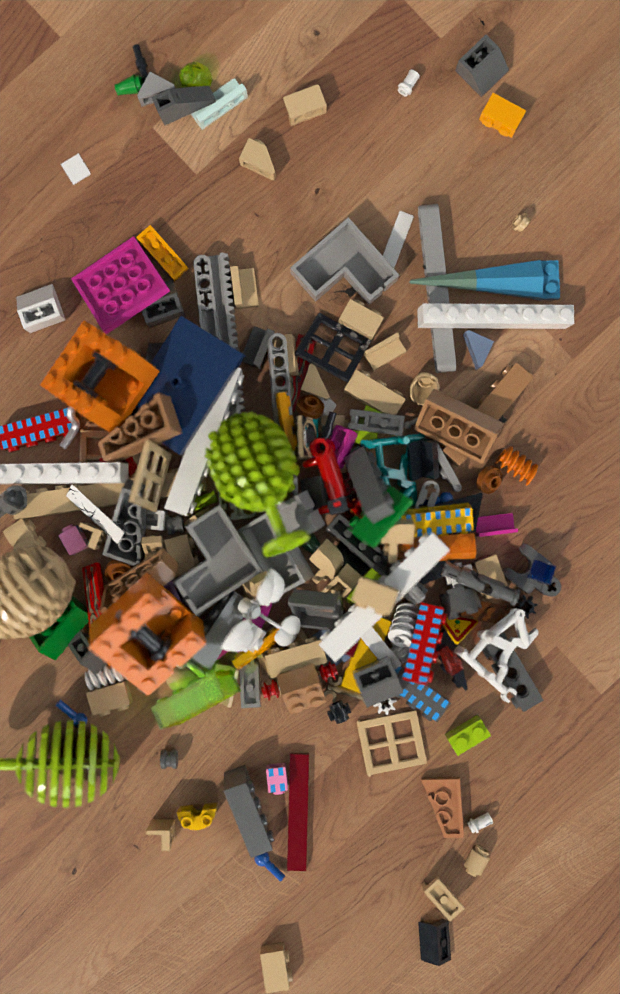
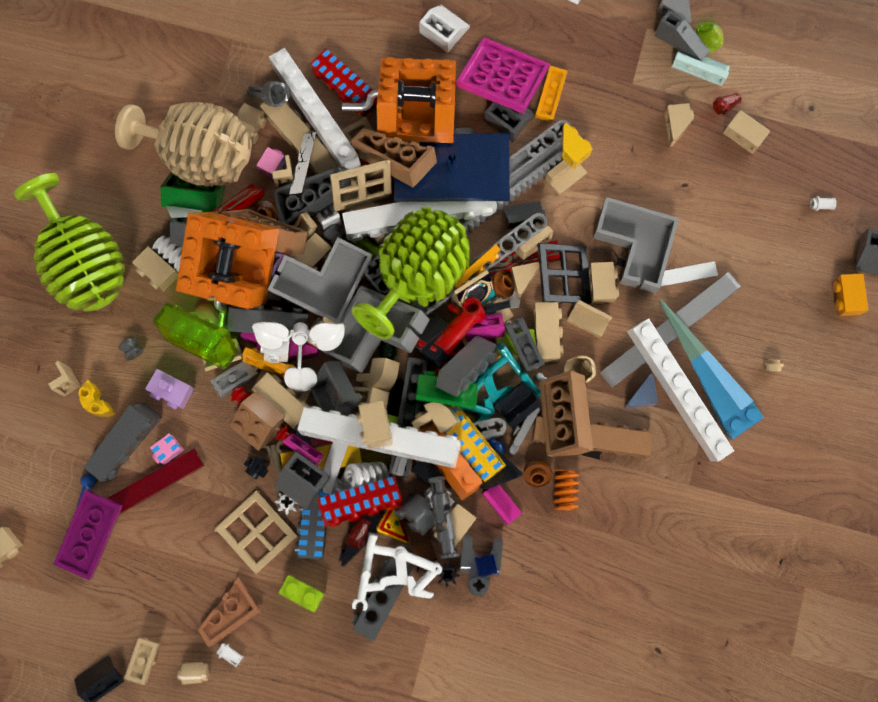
camera: 50 degrees right, 10 degrees down
blue bar [55,700,88,728] -> none
none -> magenta plate [53,490,123,580]
none -> lavender brick [145,369,195,410]
none -> white sticker [166,206,202,218]
none -> dark pink slope [283,434,325,466]
none -> yellow slope [561,123,593,170]
none -> clear red cone [713,93,741,115]

